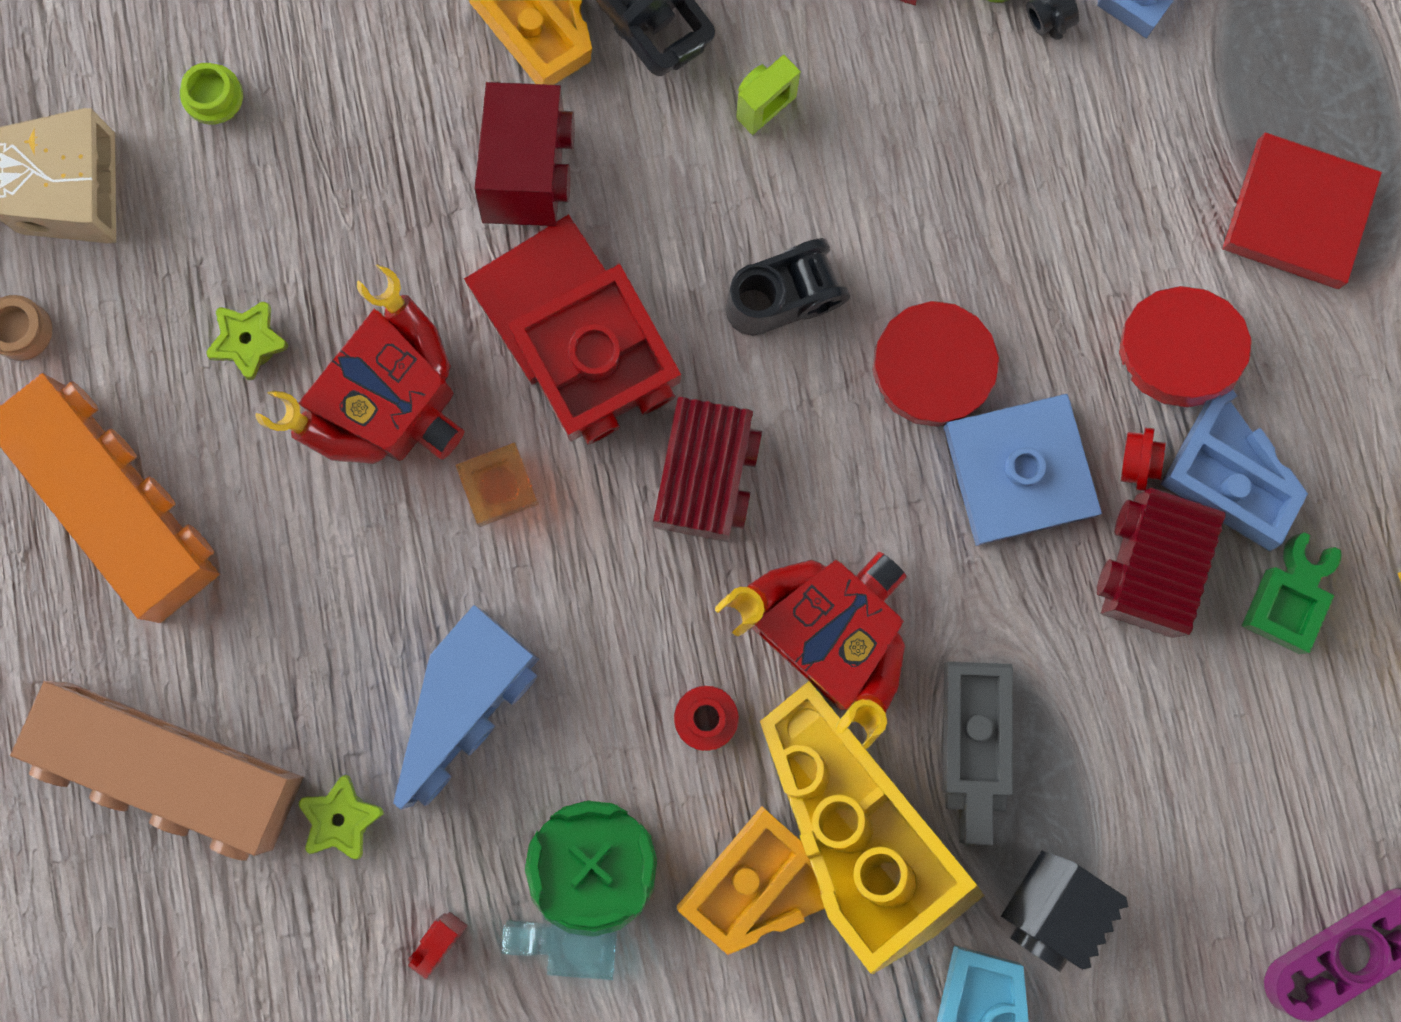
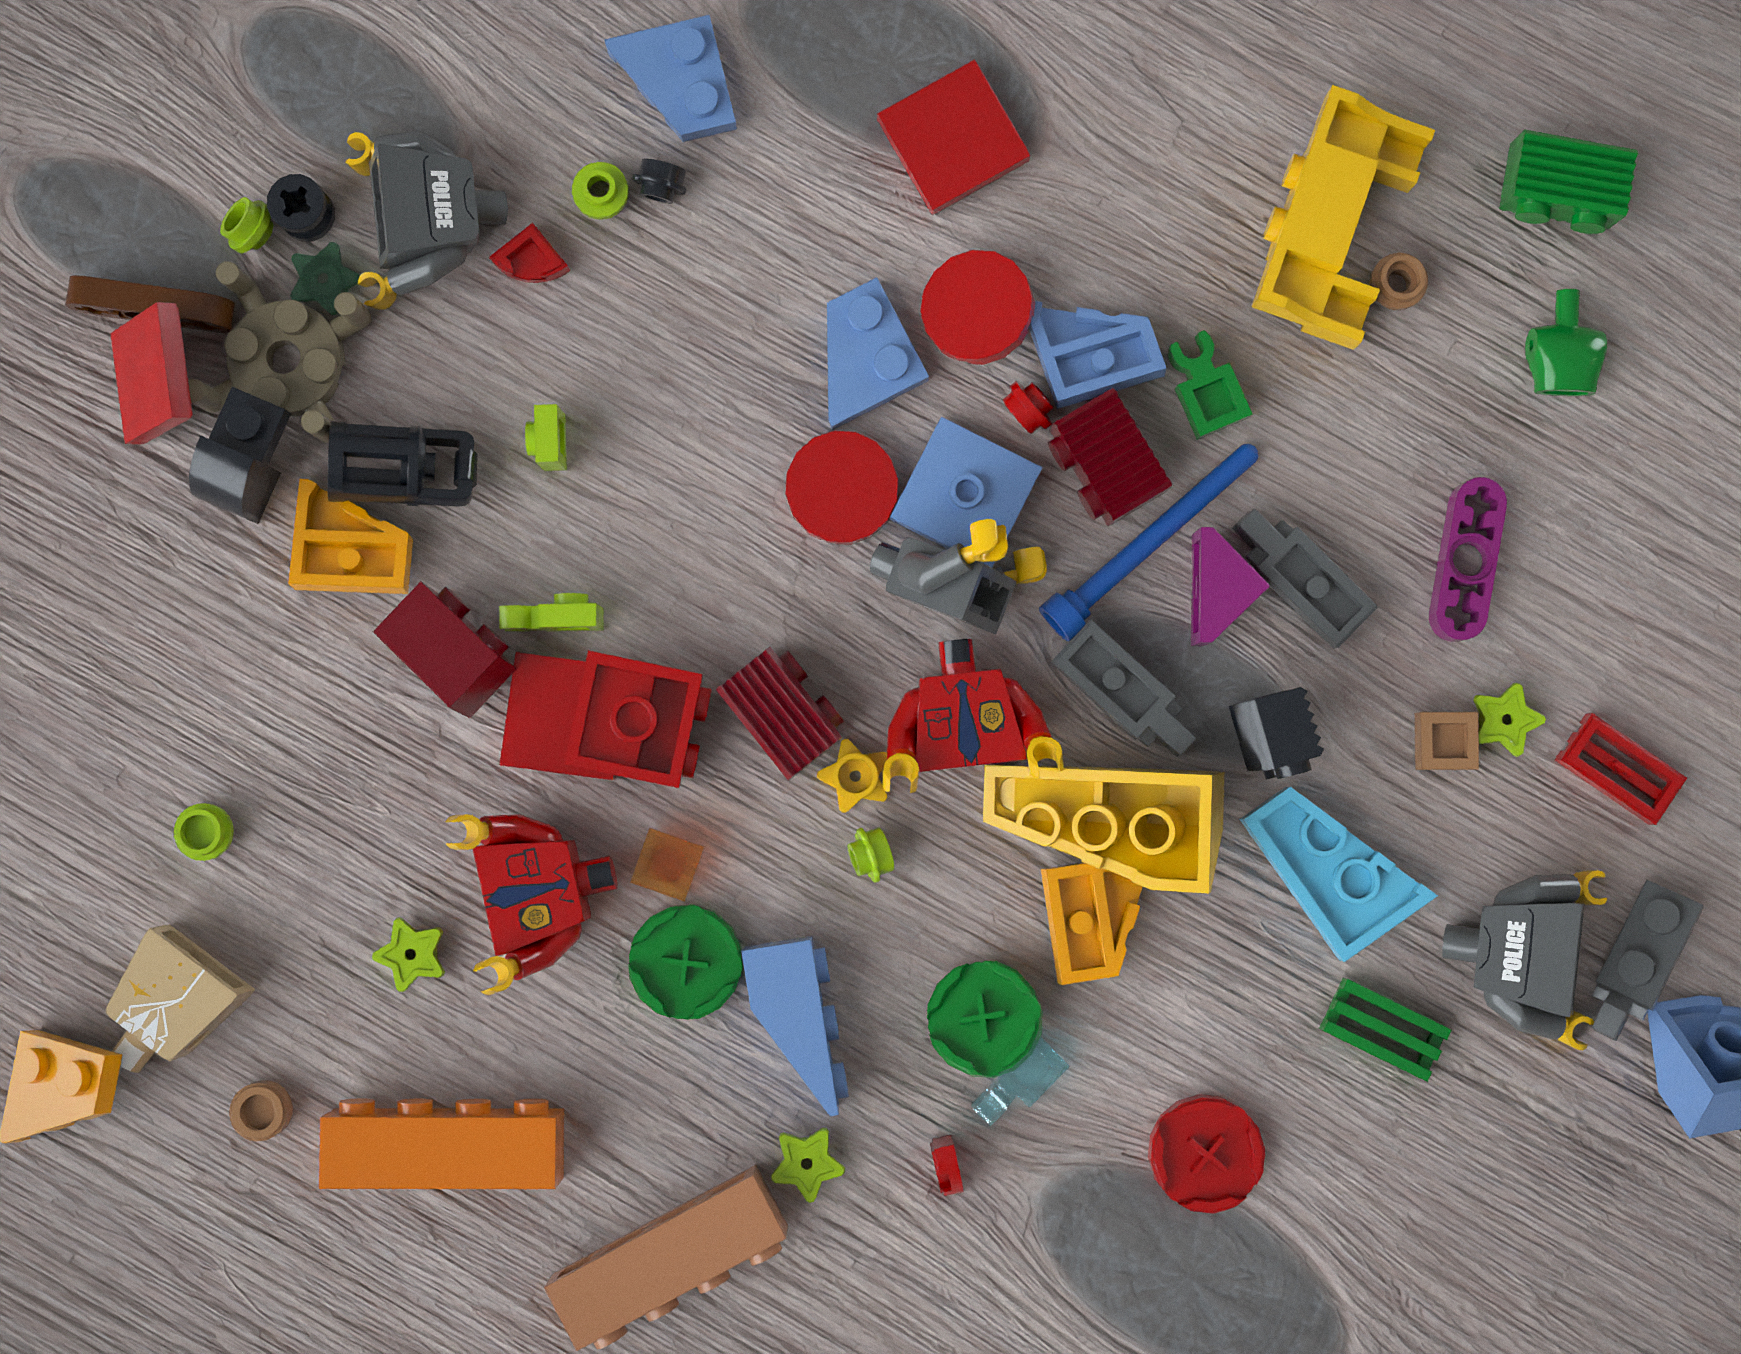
camera: 50 degrees left, 5 degrees up
red plate [674,686,739,751] -> none
black piece [725,238,850,336] -> none
none -> lime plate [499,593,604,632]
none -> green tile [628,904,743,1020]
none -> yellow plate [817,739,887,813]
none -> medium blue wing [827,277,929,430]
none -> lime plate [848,827,894,883]
none -> dark grey torso [870,519,1047,635]
none -> blue piece [1039,444,1259,642]
none -> magenta slope [1191,527,1270,647]
none -> dark grey hinge [1232,509,1378,649]

